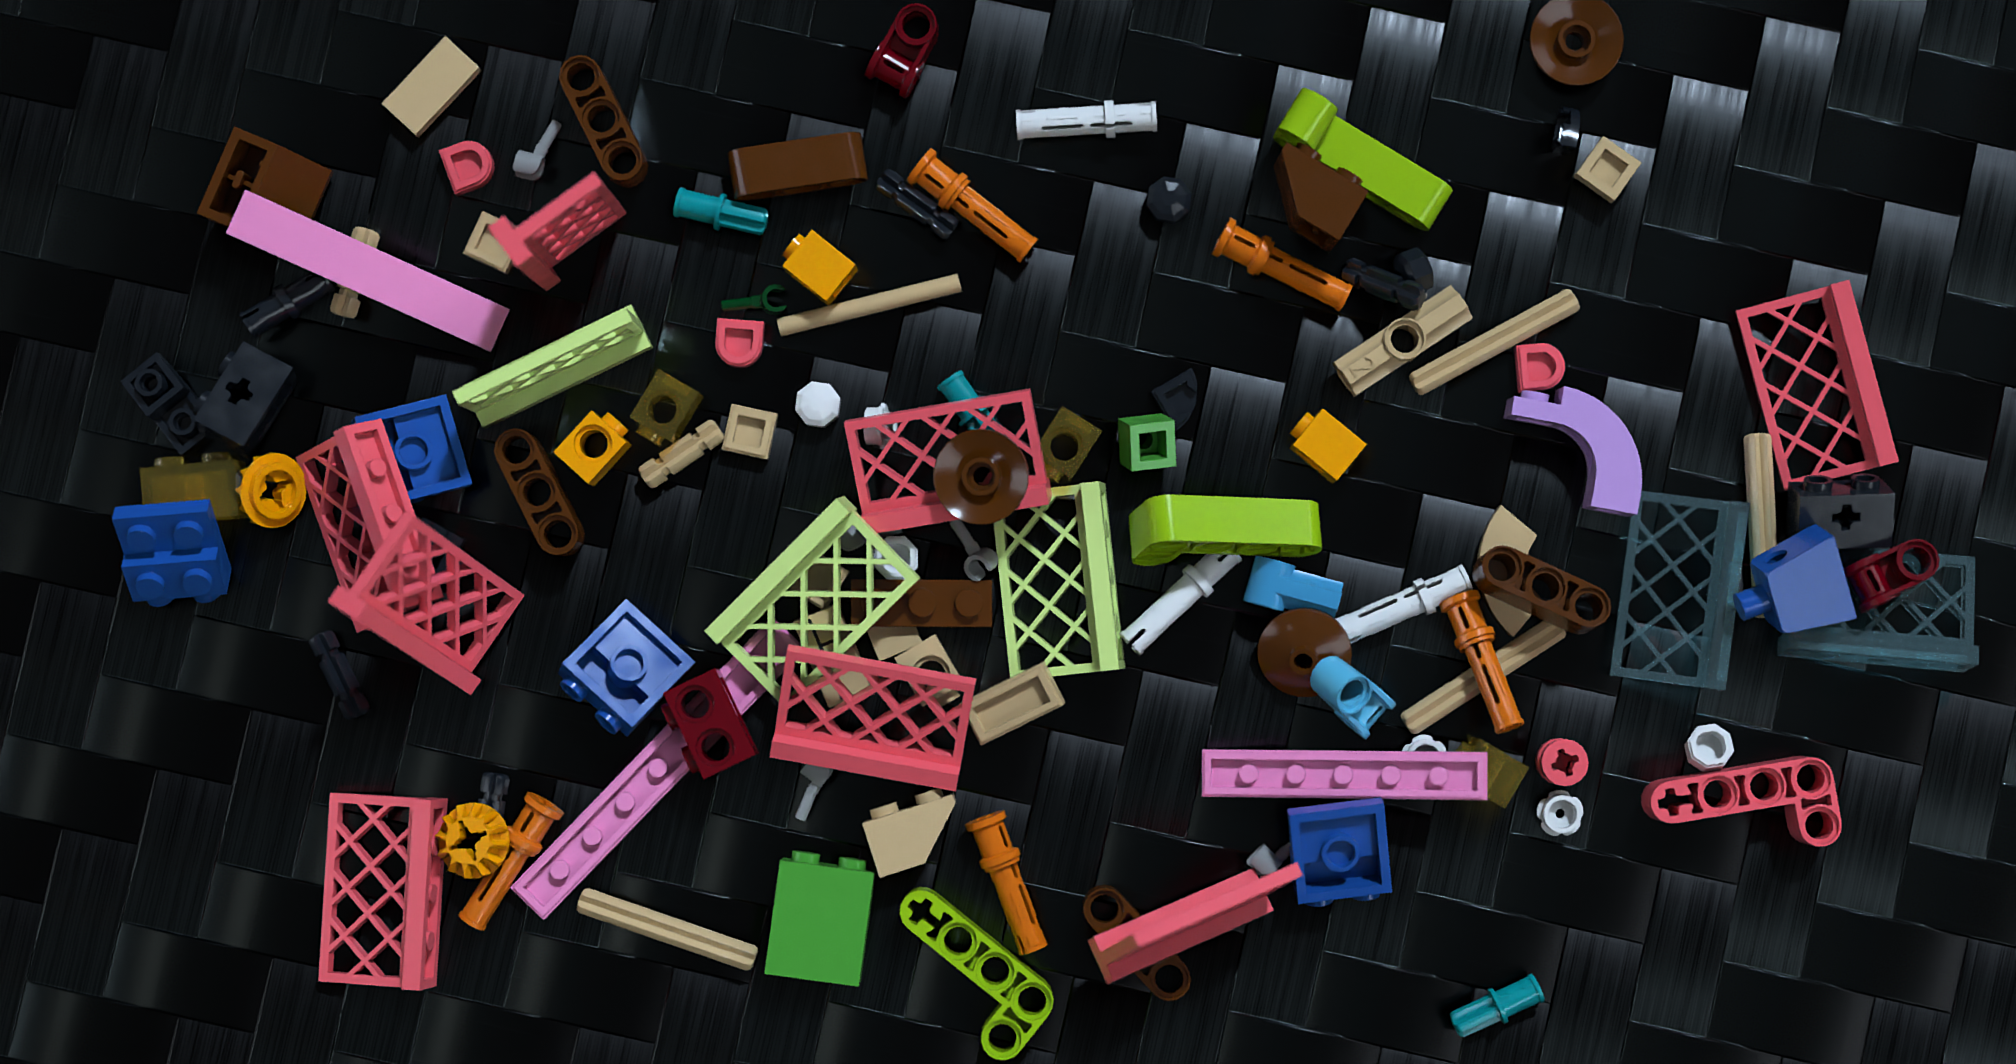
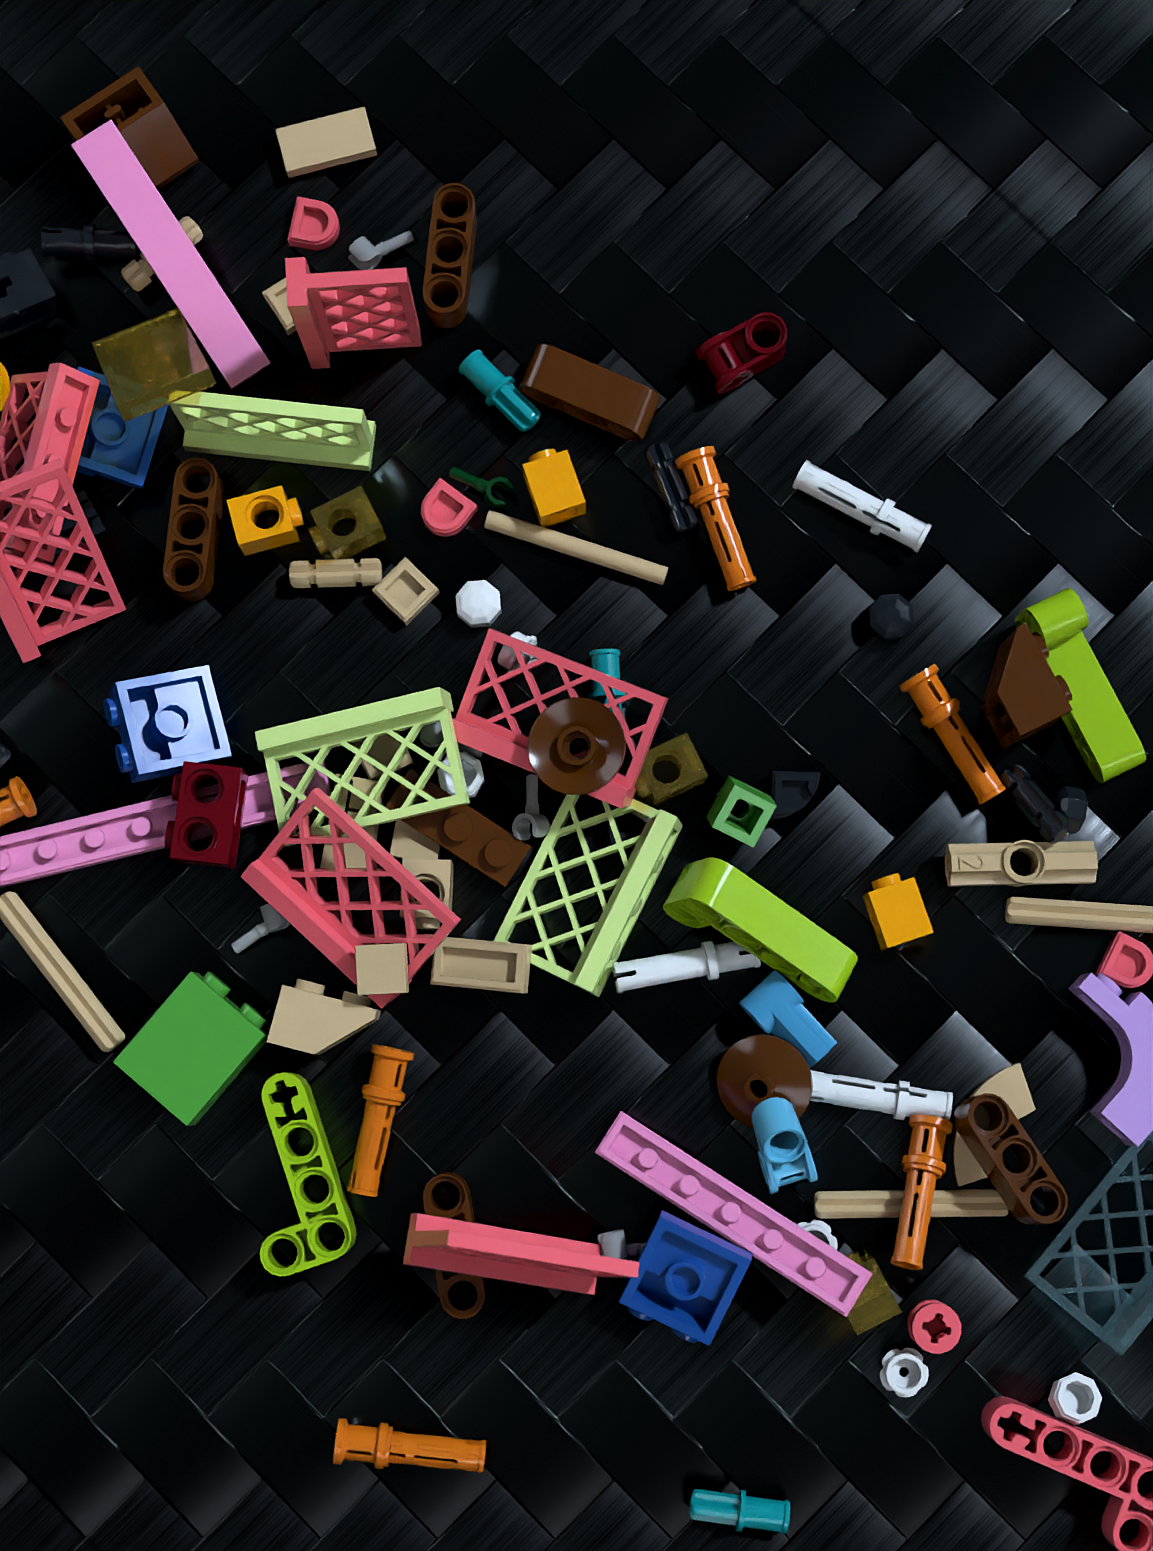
camera: 35 degrees right, 5 degrees down
none -> clear yellow tile [92,308,216,421]
none -> tan tile [355,943,409,995]

